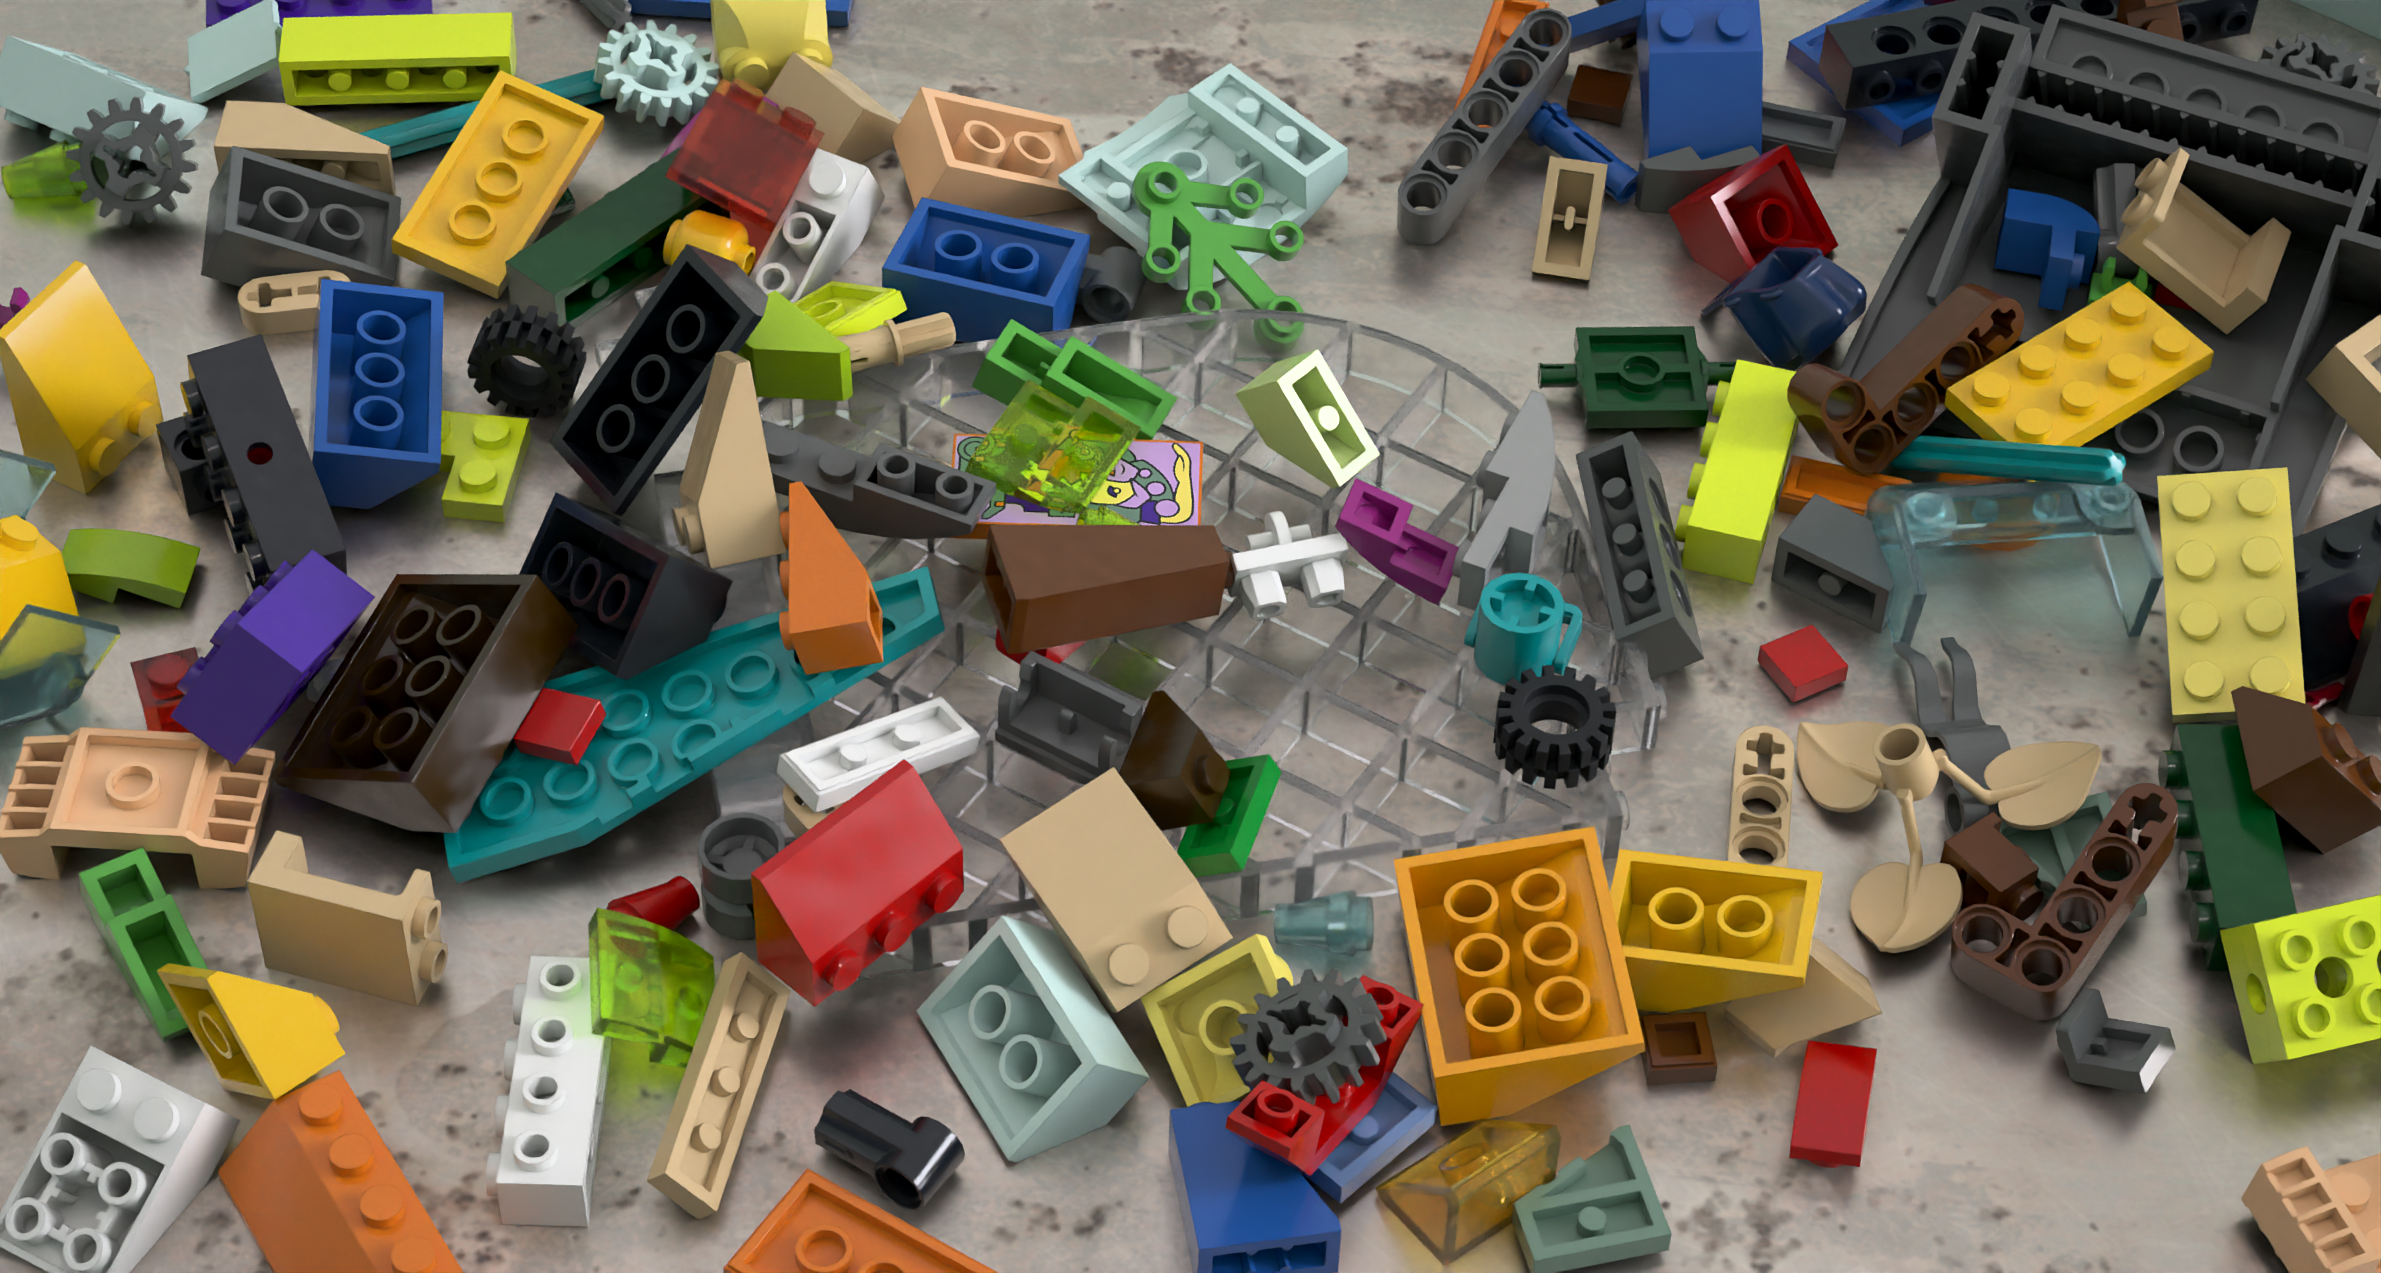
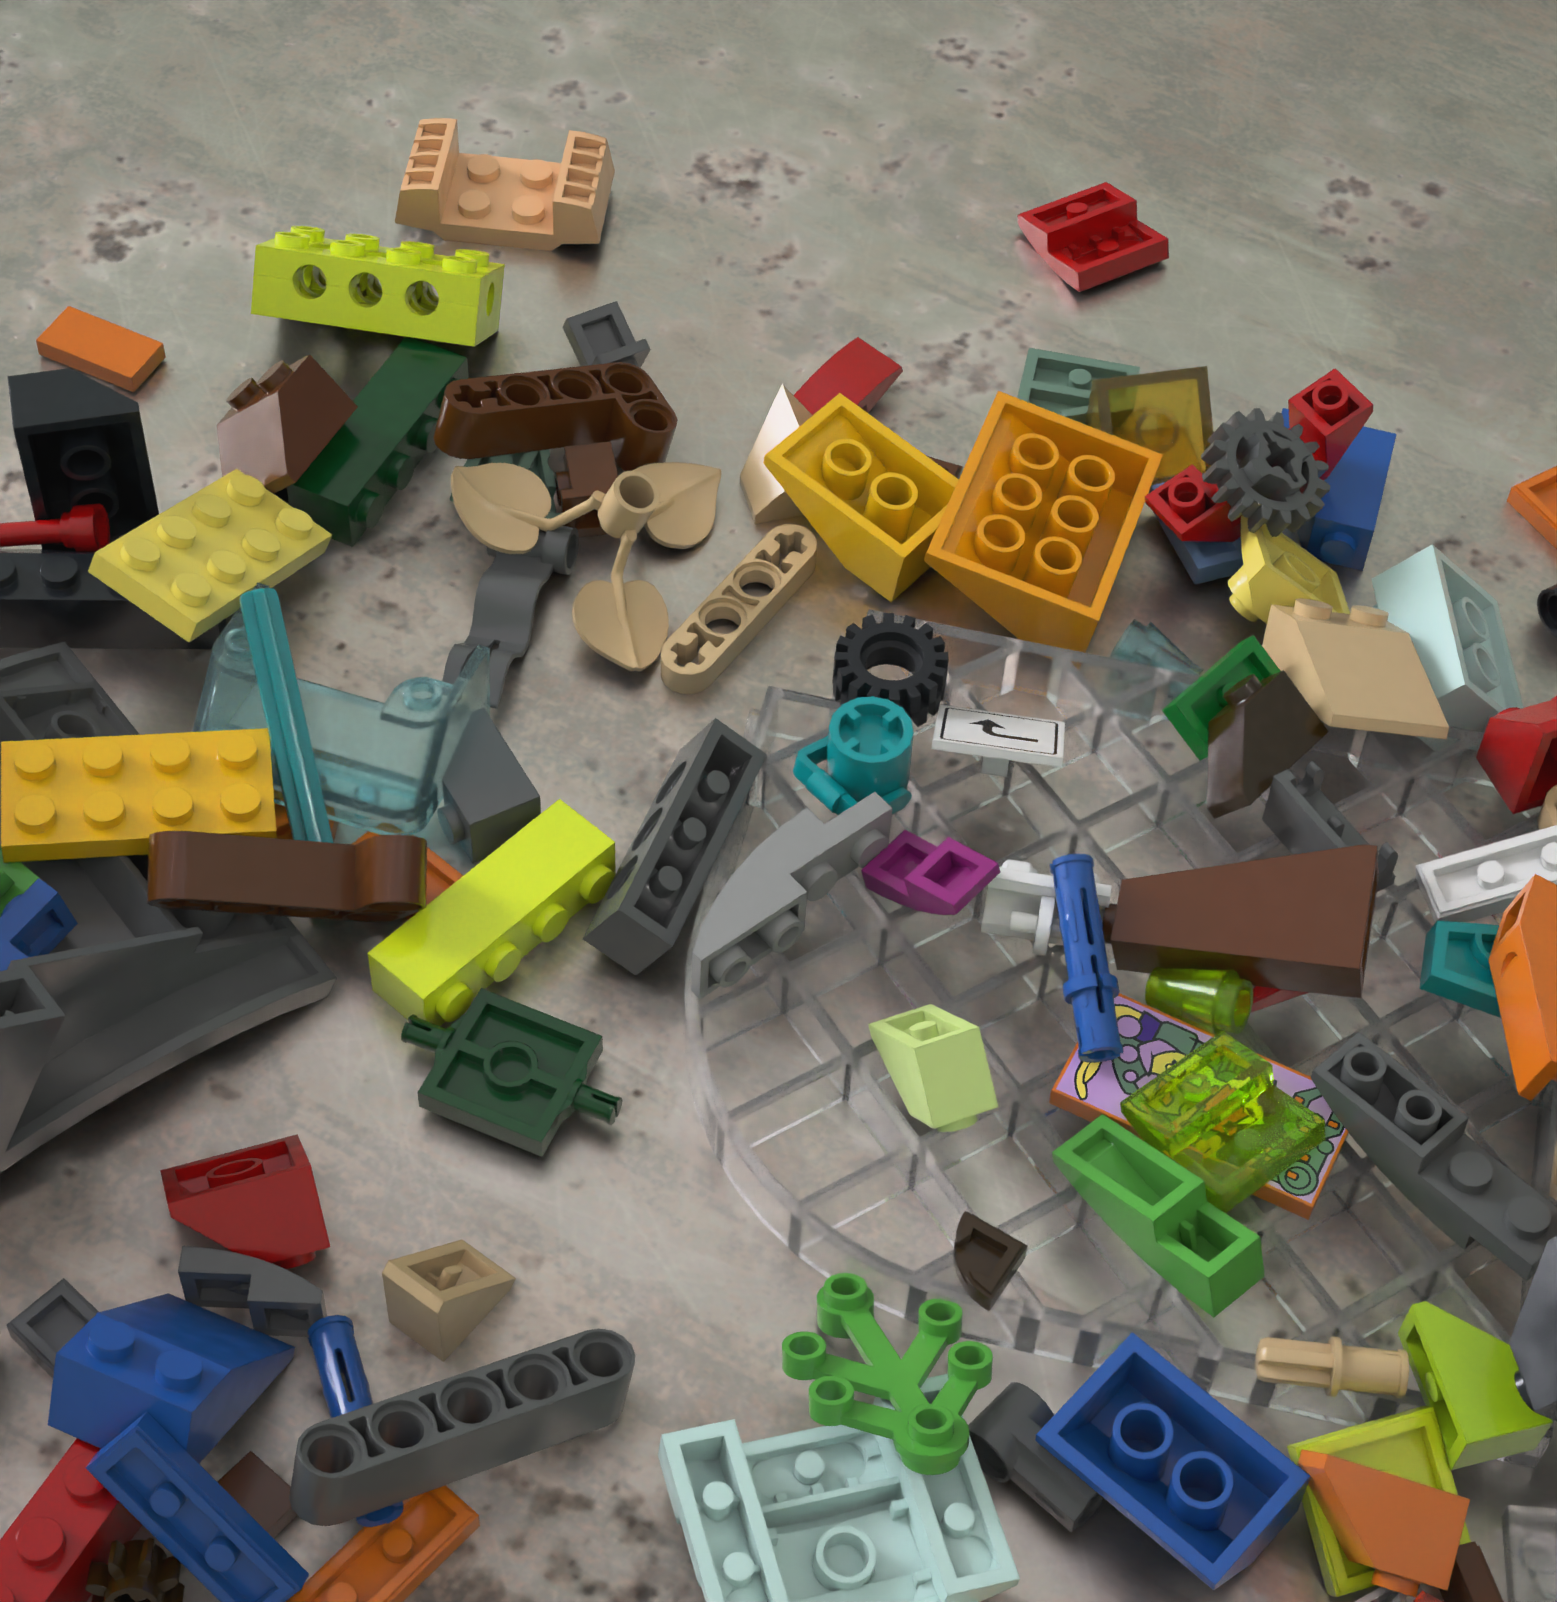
camera: 155 degrees left, 5 degrees up
dark blue piece [1701,247,1867,371] -> none
red tile [1757,624,1848,703] -> none
none -> white piece [931,705,1065,777]
none -> dark brown tile [953,1211,1028,1312]
none -> blue pin [1049,854,1124,1063]
none -> orange slope [1298,1449,1470,1598]

